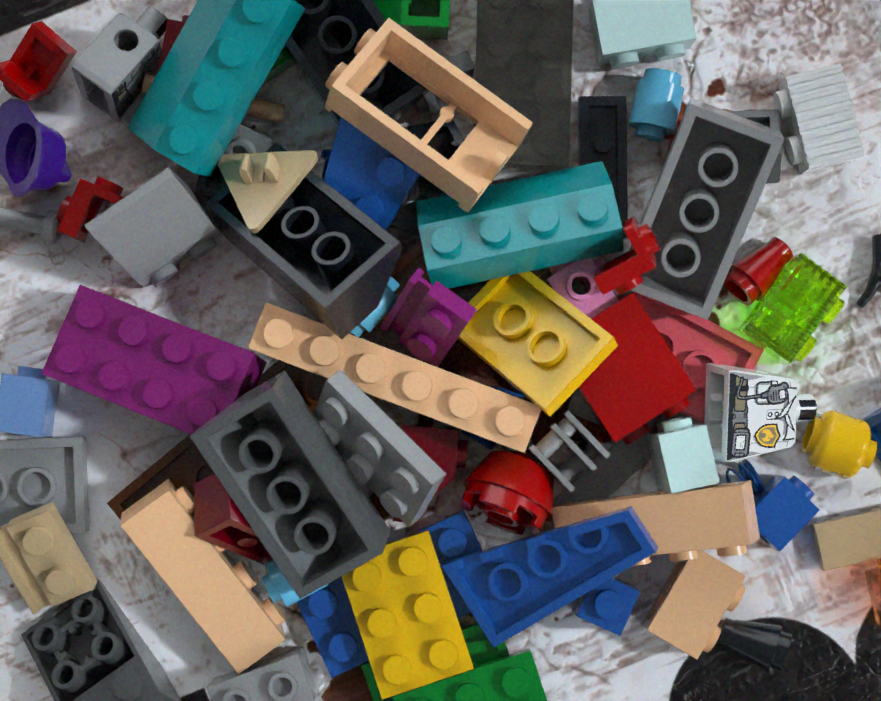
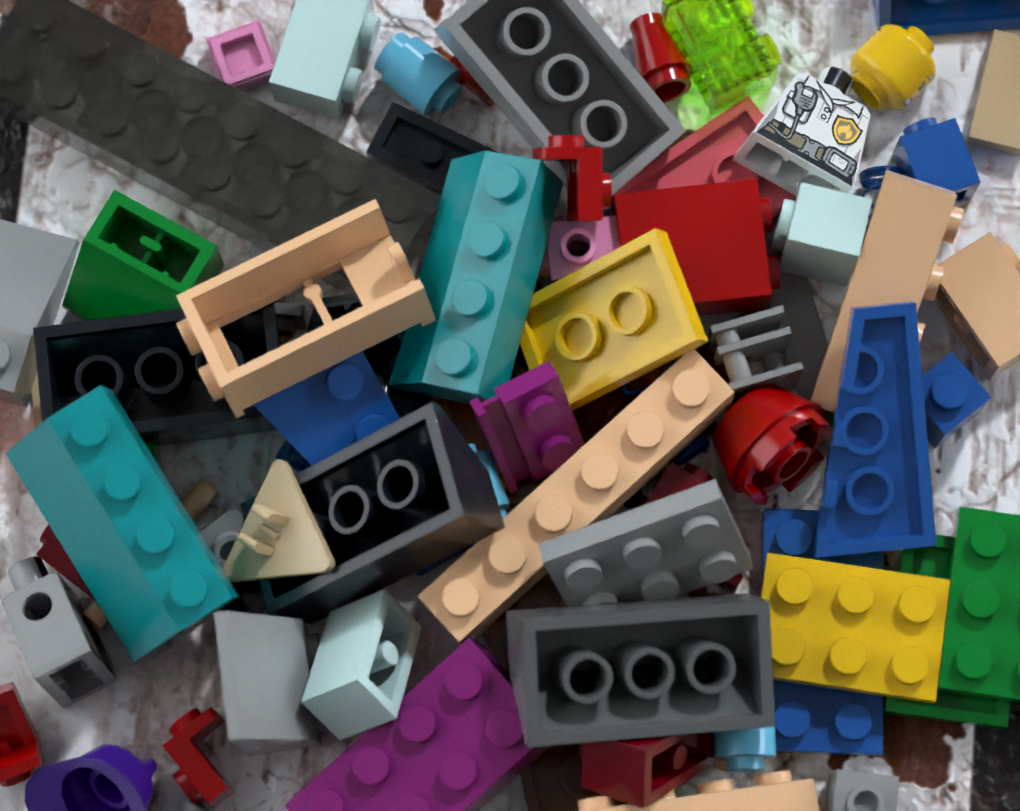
camera: 55 degrees left, 10 degrees down
none -> light aqua brick [301,589,422,740]

